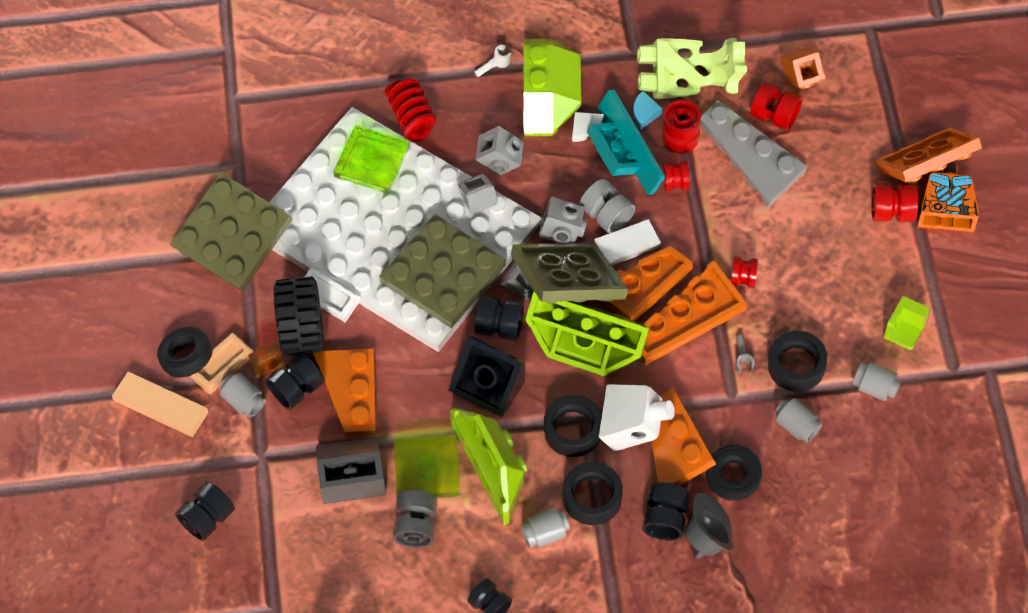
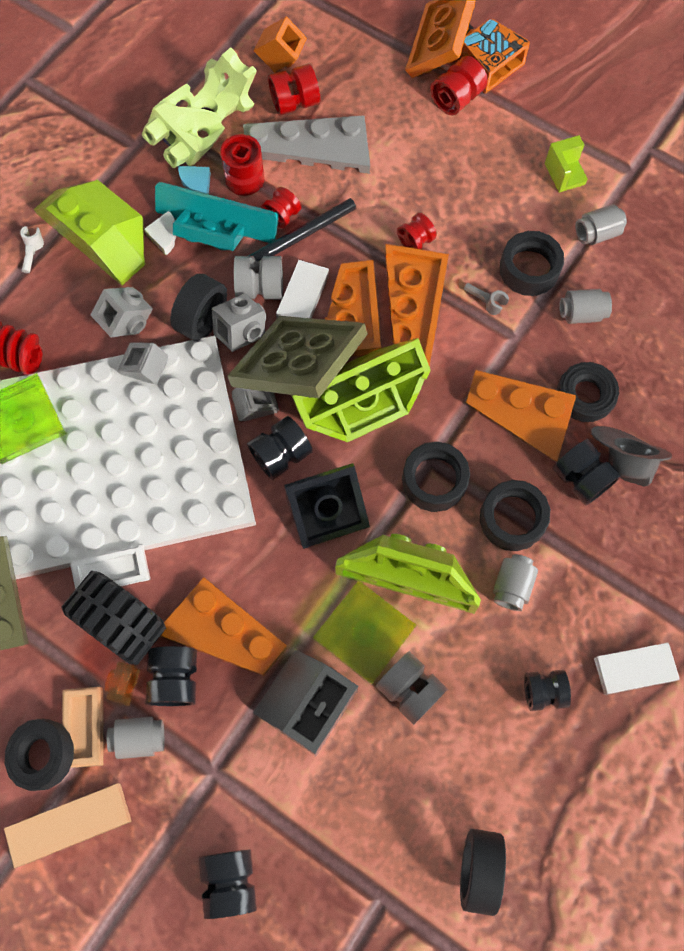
camera: 50 degrees left, 10 degrees up
olive plate [379,214,506,329] -> none
white torso [599,384,675,451] -> none
none -> black tyre [170,274,227,341]
none -> black bar [248,198,356,261]

